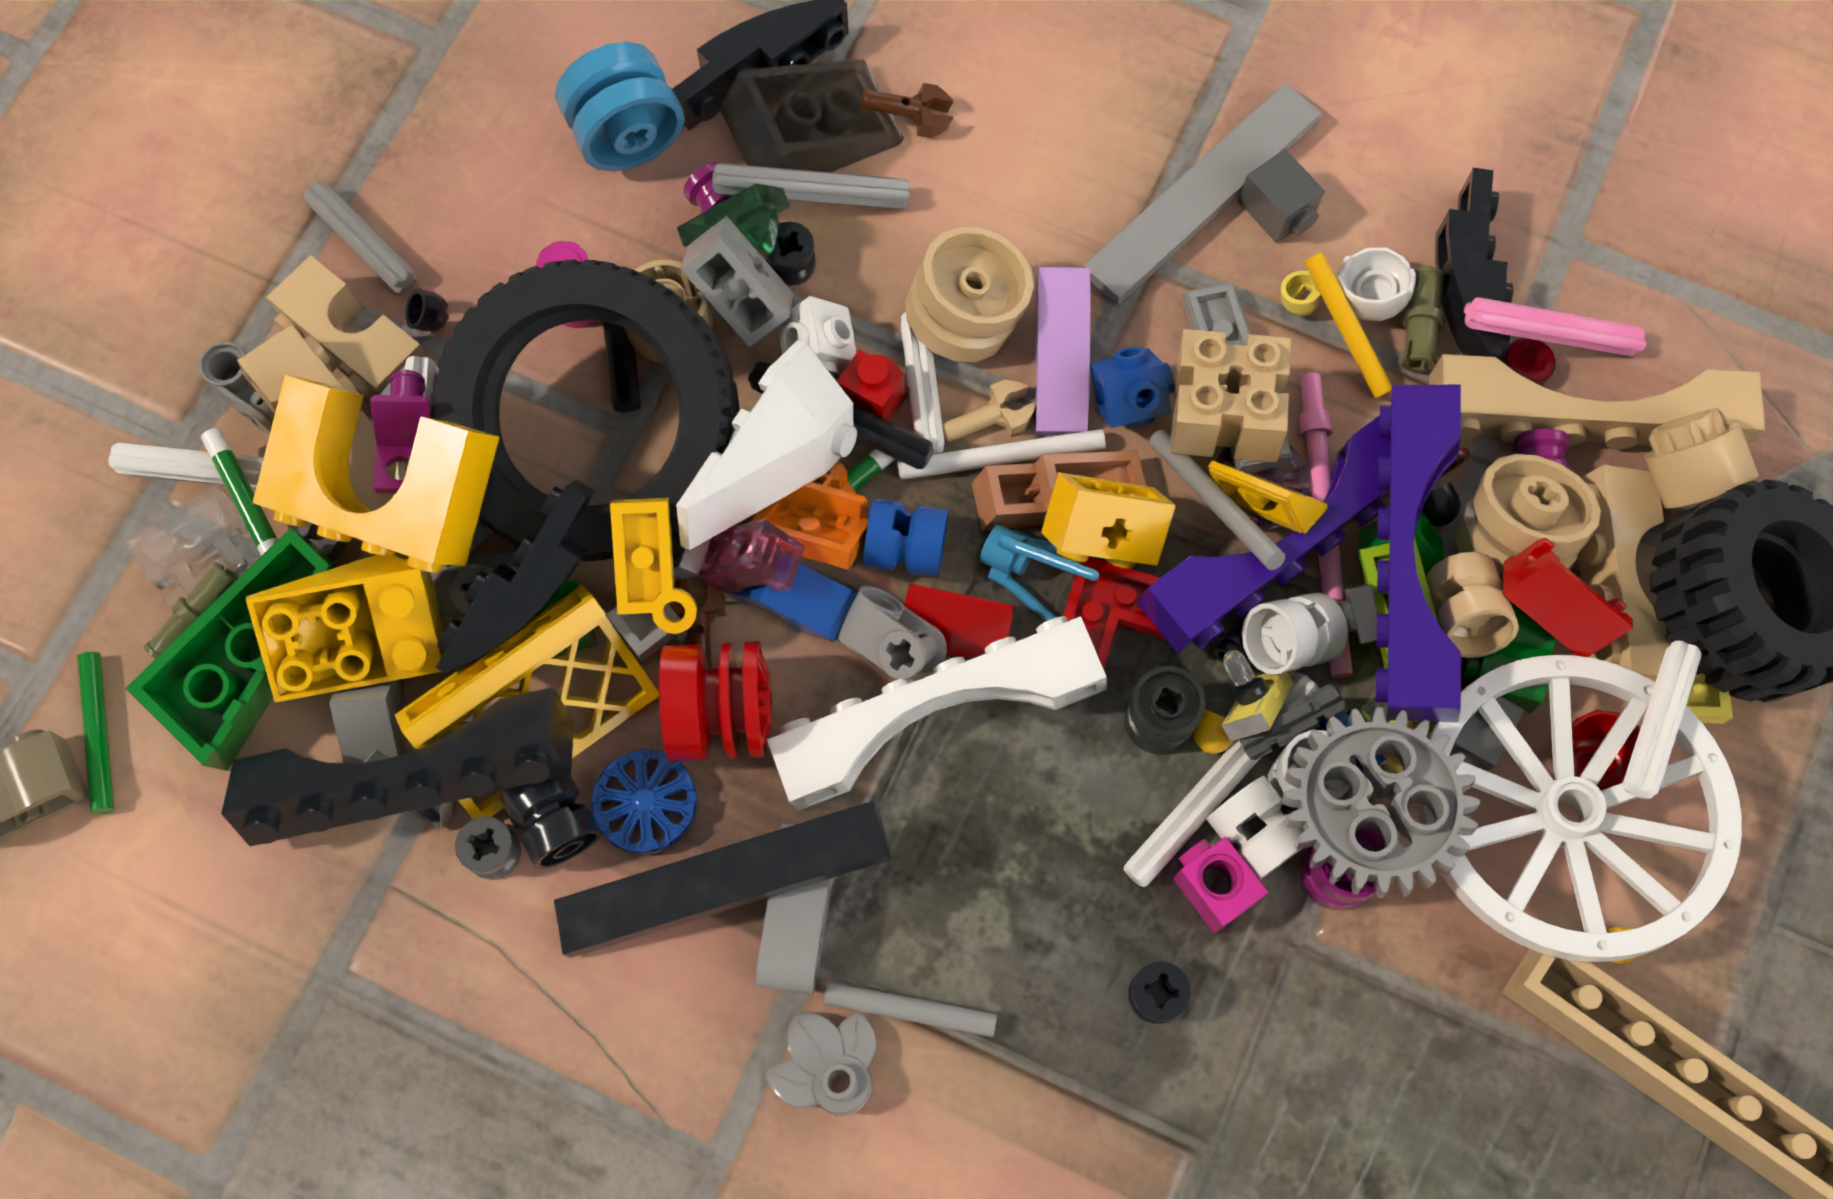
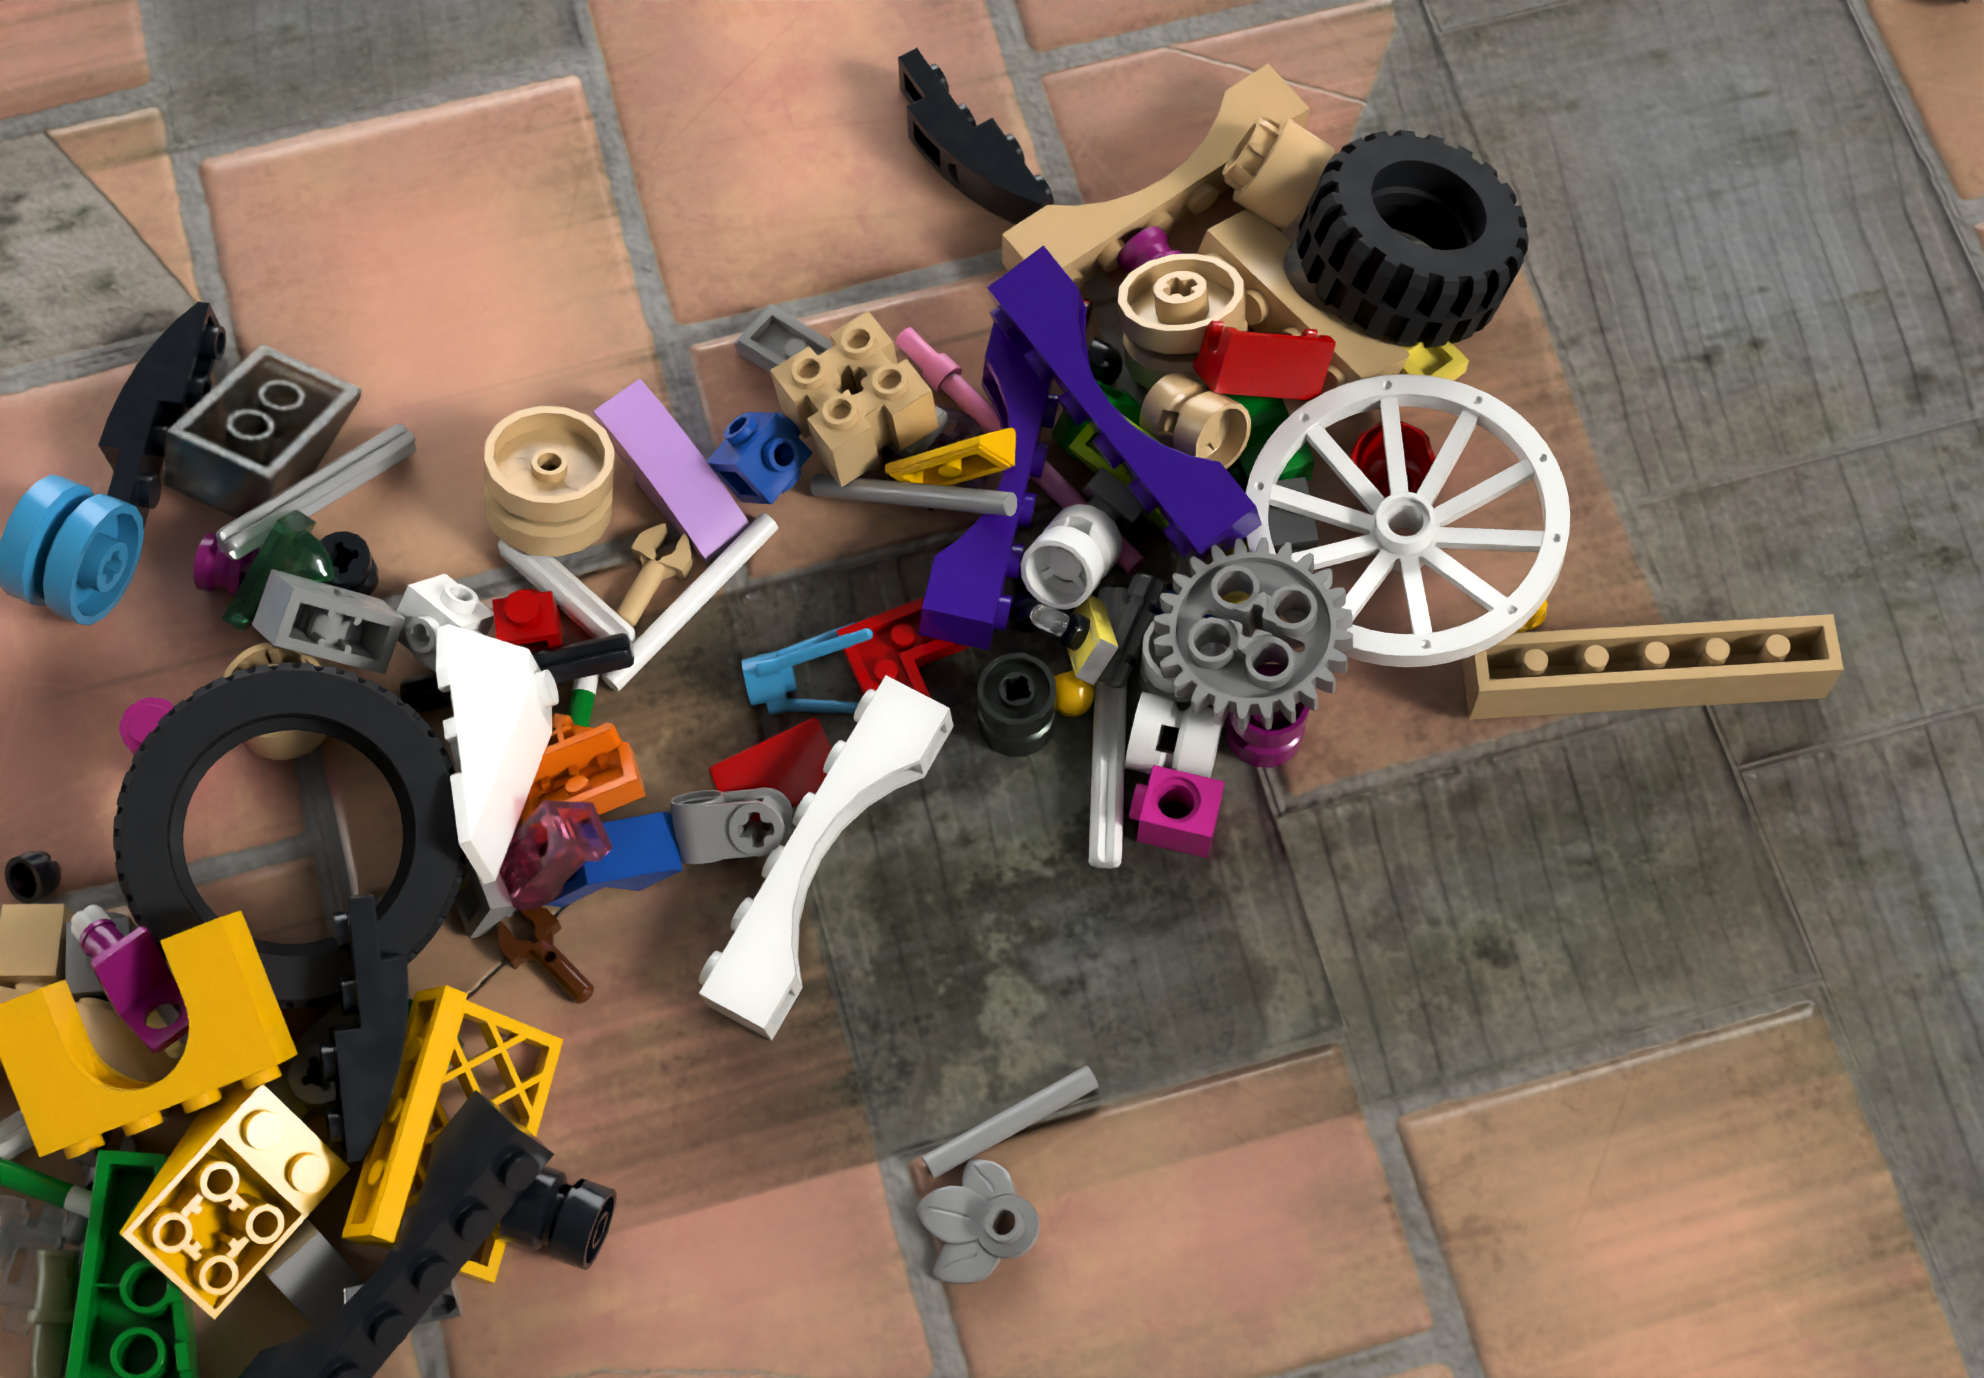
camera: 40 degrees left, 5 degrees down
dark grey wheel [455,816,521,880] -> none
black tile [554,801,892,958] -> none
blue wheel [591,749,698,855] -> none
black axle [603,322,641,413] -> none
light grey panel [605,603,689,662] -> none
yellow hinge [610,498,697,634] -> none
red wheel [659,641,773,762] -> none
light grey beam [756,823,833,995] -> none
reddish brown bar [860,83,954,138] -> none
blue wheel [863,499,949,578] -> none
nougat slope [971,450,1146,531] -> none
yellow brick [1041,472,1176,569] -> none
light grey tile [1083,83,1322,306] -> none
black wheel [1128,962,1191,1024] -> none
dark grey brick [1238,149,1325,243] -> none
light yellow hinge [1281,271,1322,317] -> none
yellow bar [1303,251,1392,398] -> none
white hair [1336,247,1416,321] -> none
olive pin [1402,266,1445,373] -> none
bright pink axle [1464,297,1647,356] -> none
dark red tile [1500,338,1556,387] -> none
white axle [1623,640,1702,799] -> none

